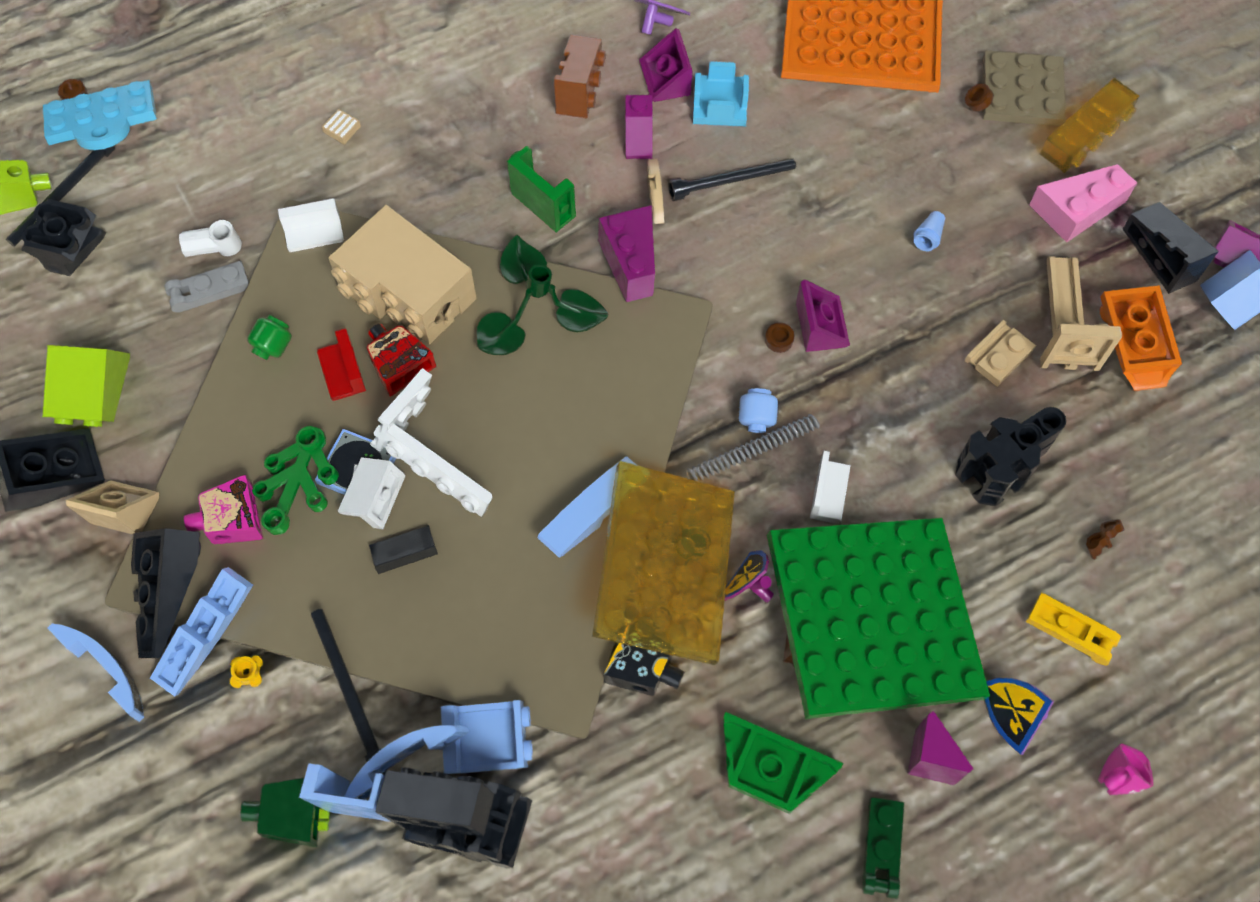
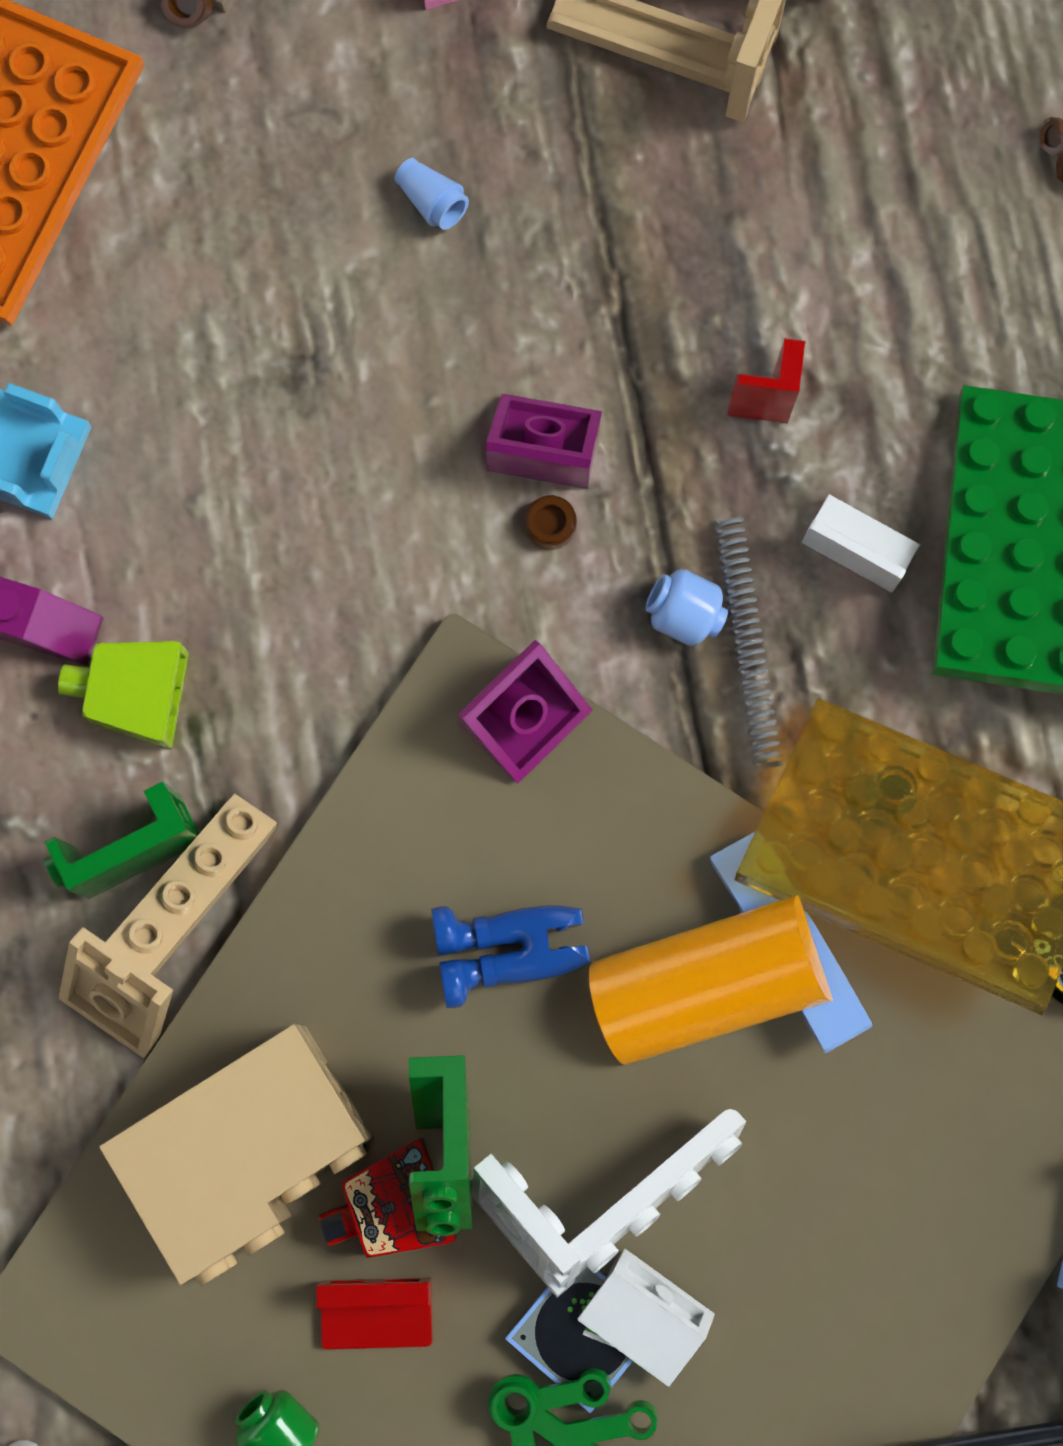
camera: 70 degrees left, 15 degrees up
white panel [278,198,344,252] -> none
black slope [369,525,438,574] -> none
dark green plant [476,235,608,355] -> none
magenta wedge [598,205,655,302] -> none
tan tile [647,159,664,224] -> none
black piece [668,159,796,201] -> none
shield [716,551,774,603] -> none
black connector [955,407,1067,506] -> none
tan plate [965,320,1036,387] -> none
none -> lime torso [58,641,189,749]
none -> tan bracket [58,793,277,1059]
none -> green panel [409,1055,473,1236]
none -> blue piece [431,905,591,1008]
none -> magenta slope [458,640,593,784]
none -> light orange brick [589,895,833,1065]
none -> red panel [727,338,805,423]

